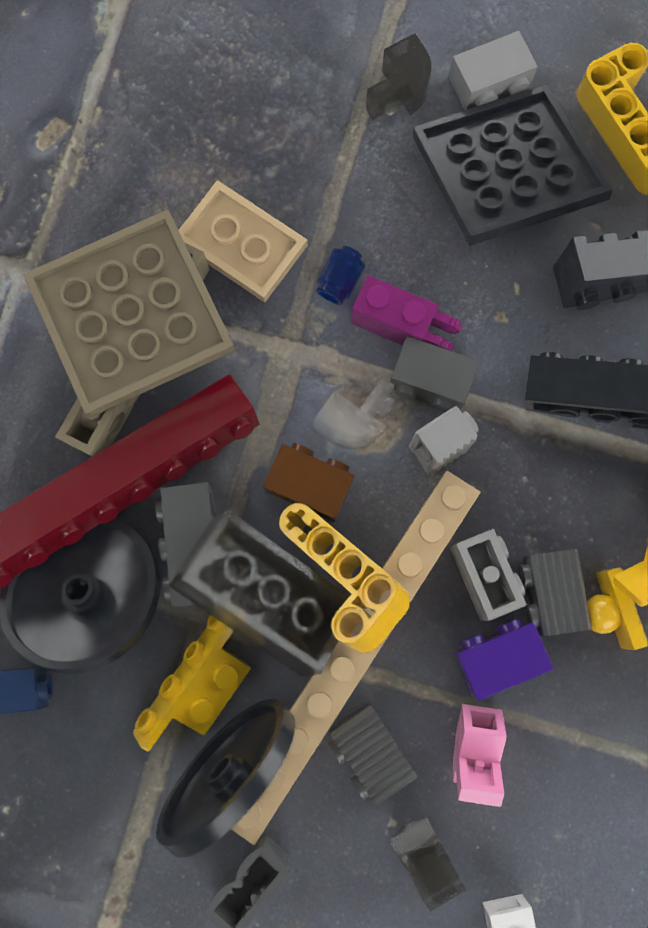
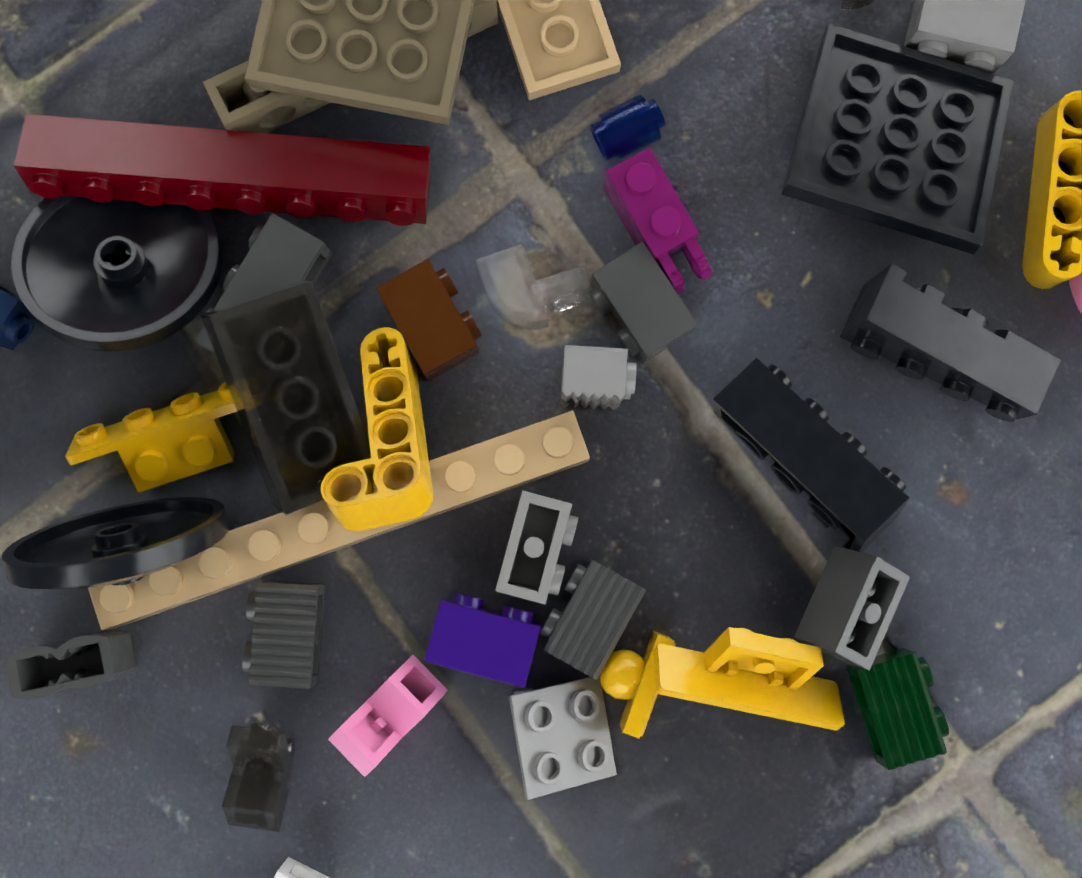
camera: 35 degrees right, 5 degrees up
none -> light grey hinge [509,677,617,800]

